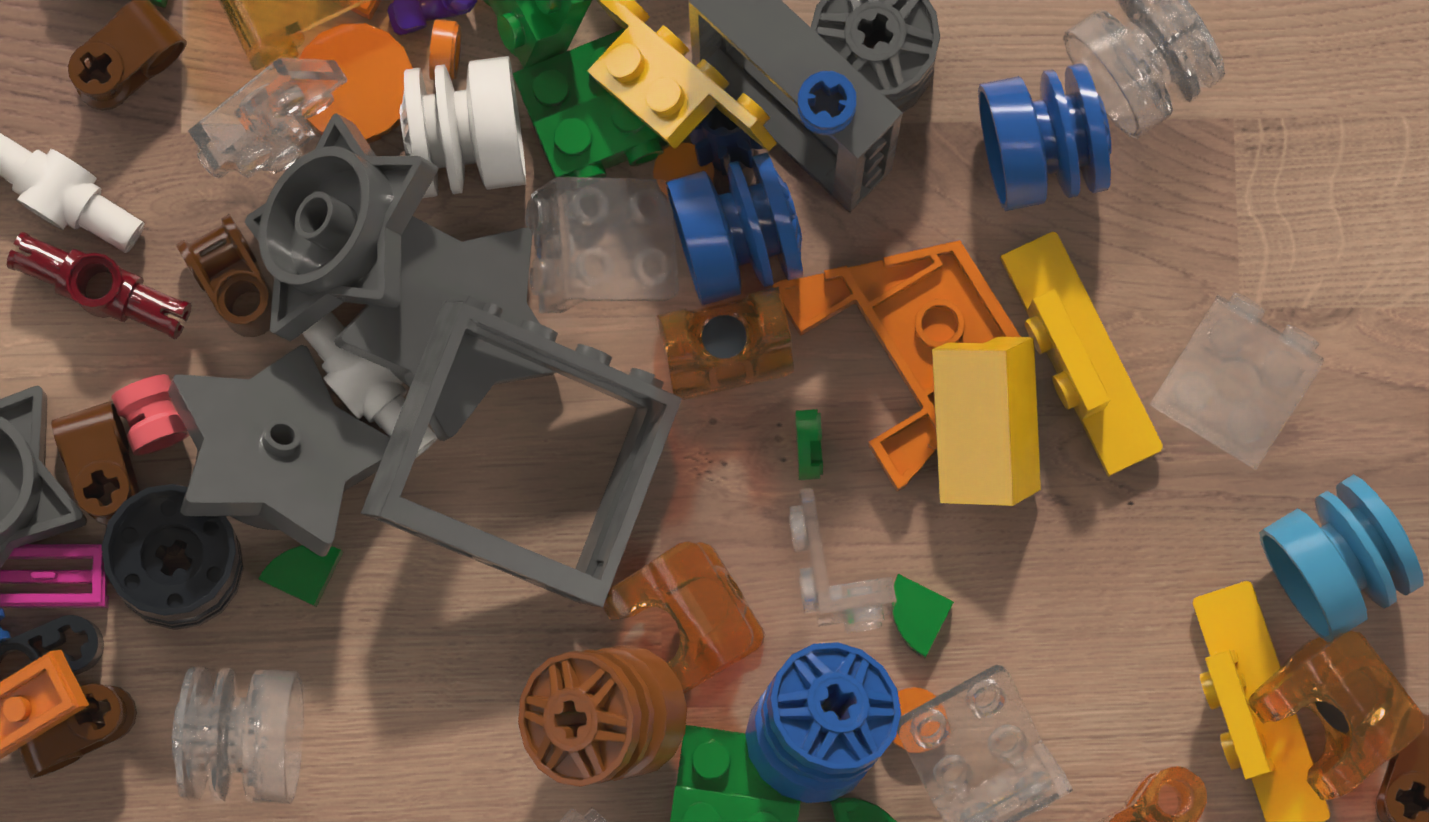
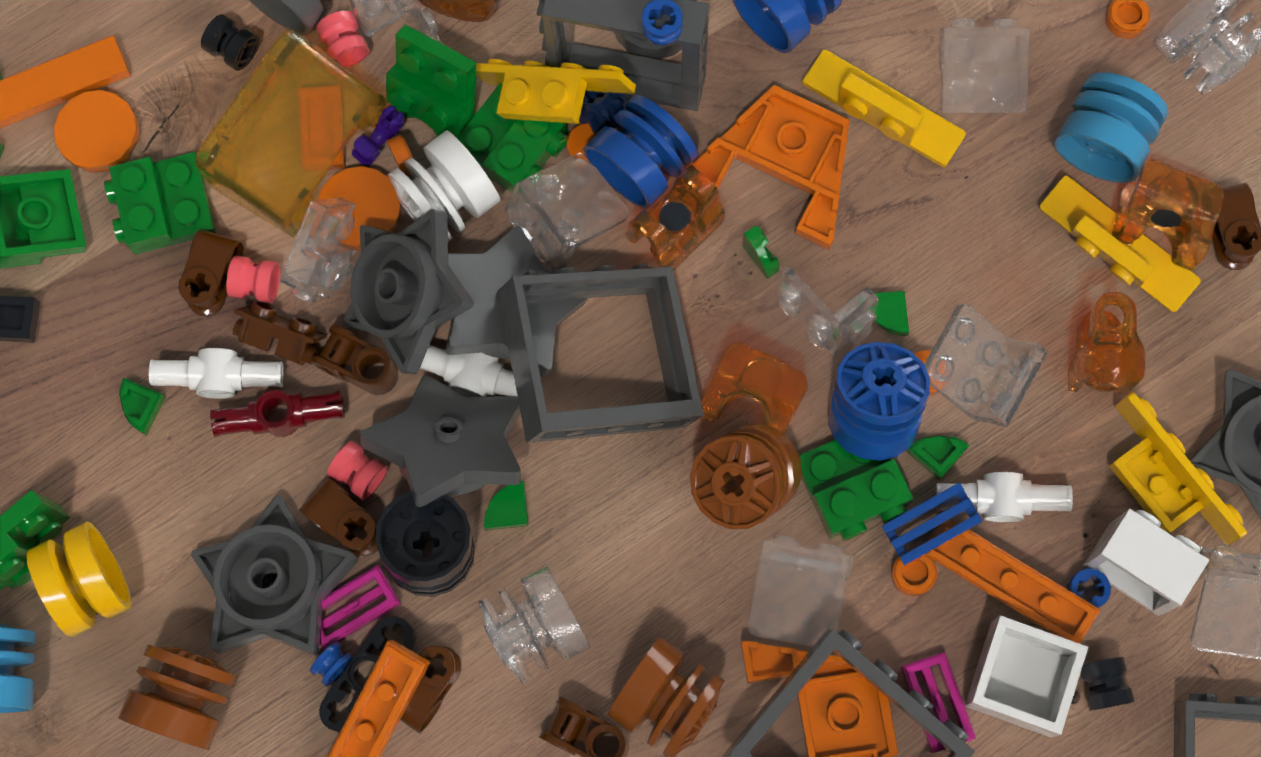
camera: 30 degrees left, 5 degrees down
yellow piece [932,337,1041,506] -> none
none -> coral wheel [226,255,280,304]
none -> reddish brown hinge [233,302,328,366]

